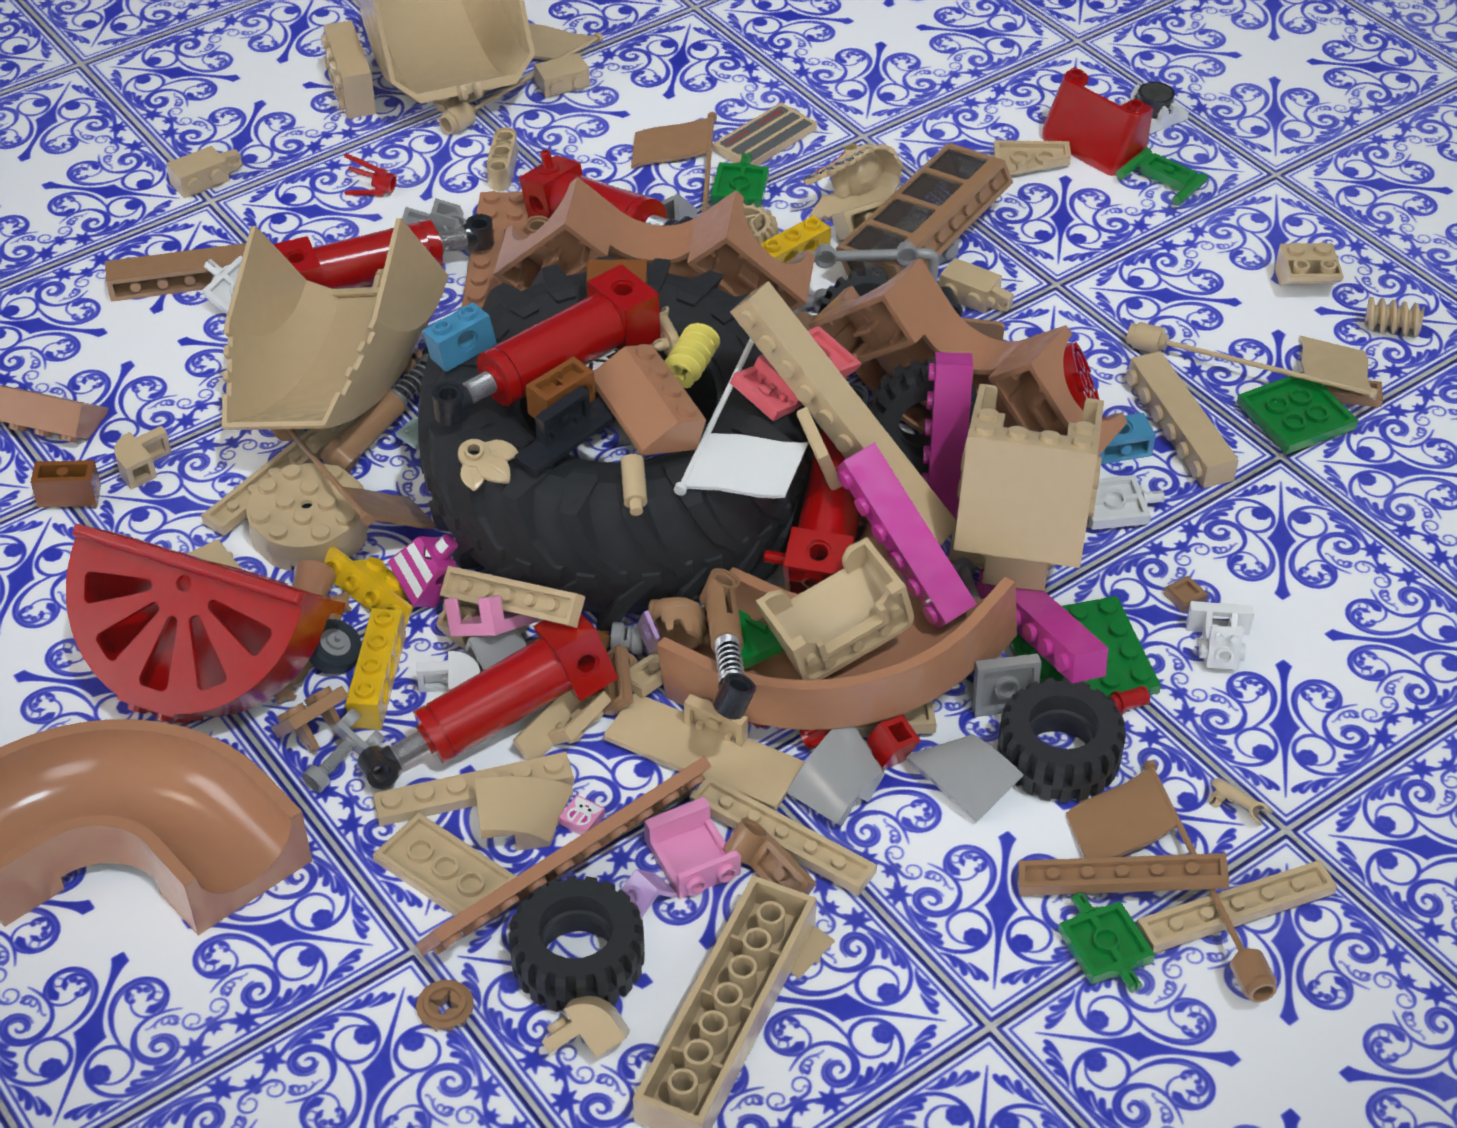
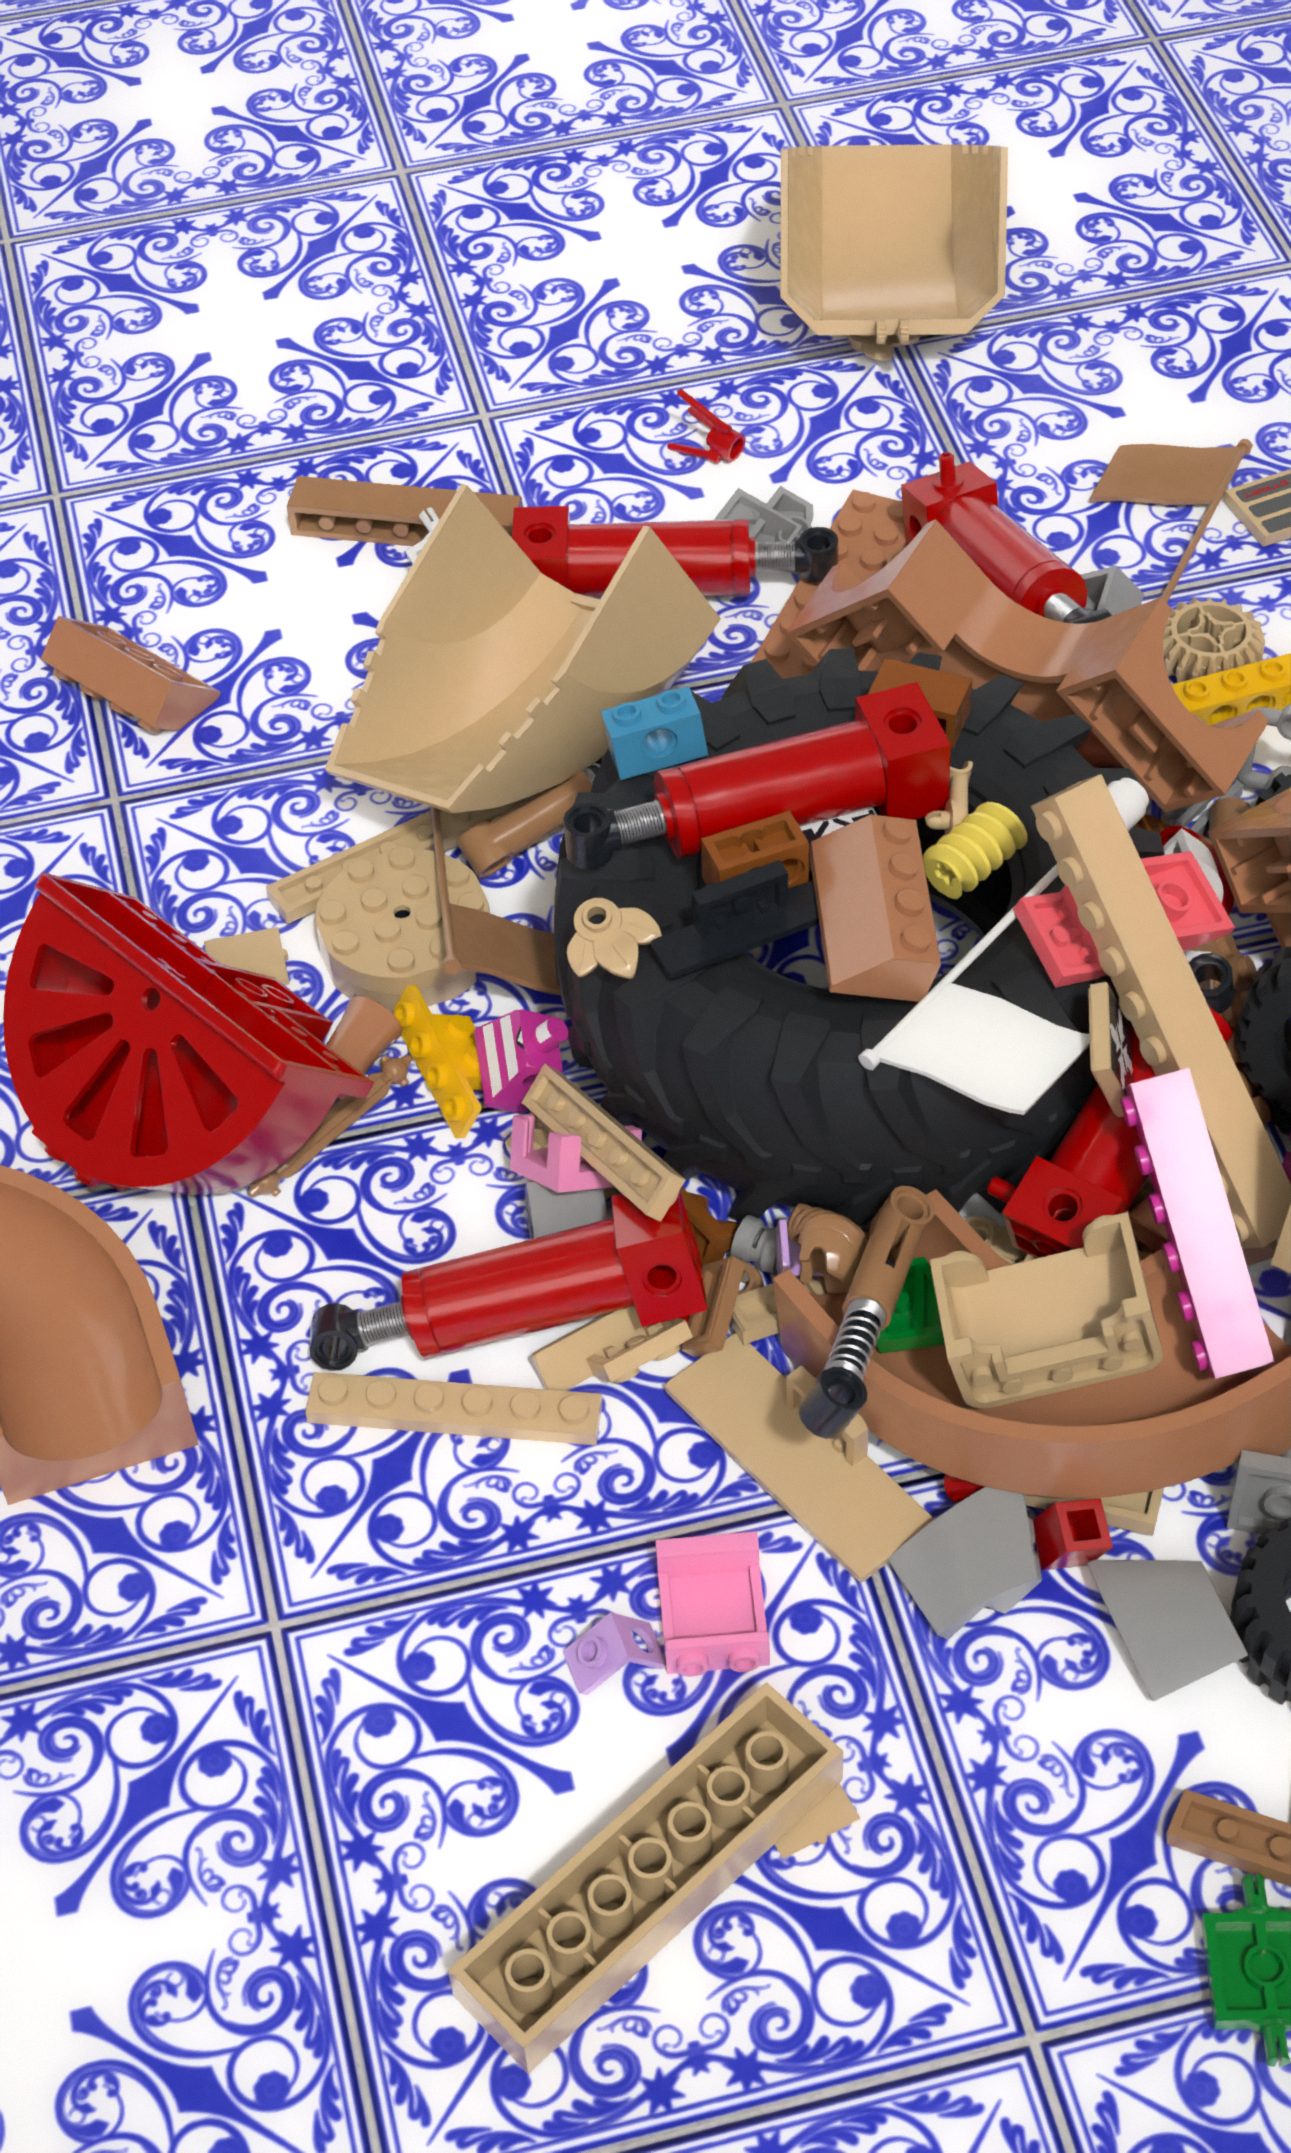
camera: 25 degrees right, 5 degrees up
dark orange brick [30,460,101,507] -> none
tan brick [114,426,172,490] -> none
tan hinge [166,146,242,199] -> none
medium nougat plate [271,686,349,753] -> none
light grey bar [302,708,385,793] -> none
black wheel [309,619,362,674] -> none
tan brick [321,20,376,119] -> none
yellow brick [346,608,406,730] -> none
tan tile [372,812,517,916] -> none
white brick [416,651,480,693] -> none
nougat plate [416,755,712,956] -> none
medium nougat gear [416,980,474,1032] -> none
tan flag [439,23,603,134] -> none
tan slope [474,776,573,851] -> none
tan beam [487,127,518,191] -> none
black tyre [509,876,645,1012] -> none
tan brick [534,53,590,98] -> none
tan brick [542,996,631,1058] -> none
tile [559,795,605,835] -> none
tan cylinder [621,454,647,516] -> none
tan plate [690,775,877,896] -> none
green plate [711,152,769,208] -> none
medium nougat plate [724,818,817,895] -> none

